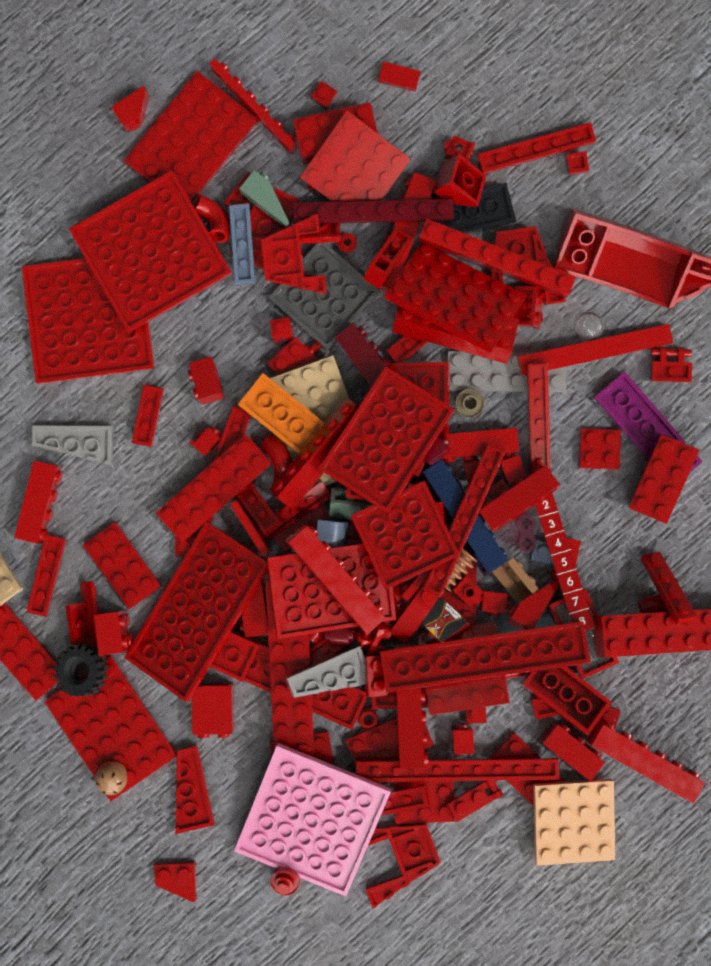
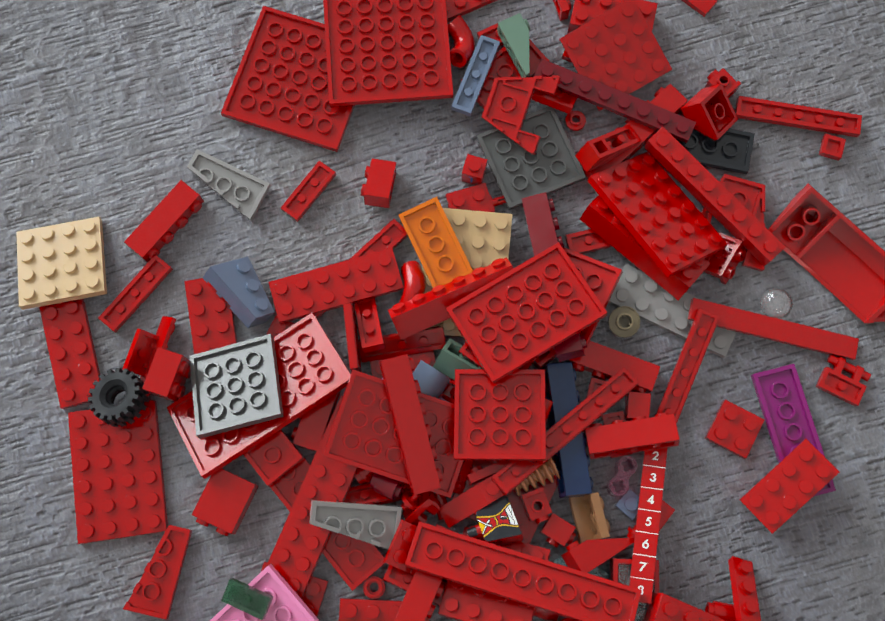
camera: 30 degrees right, 10 degrees down
medium nougat helmet [95,761,127,795] -> none
red brick [189,425,221,457] -> none
none -> plate [189,334,284,438]
none -> sand blue wedge [203,256,275,328]
none -> clear green plate [221,578,273,620]

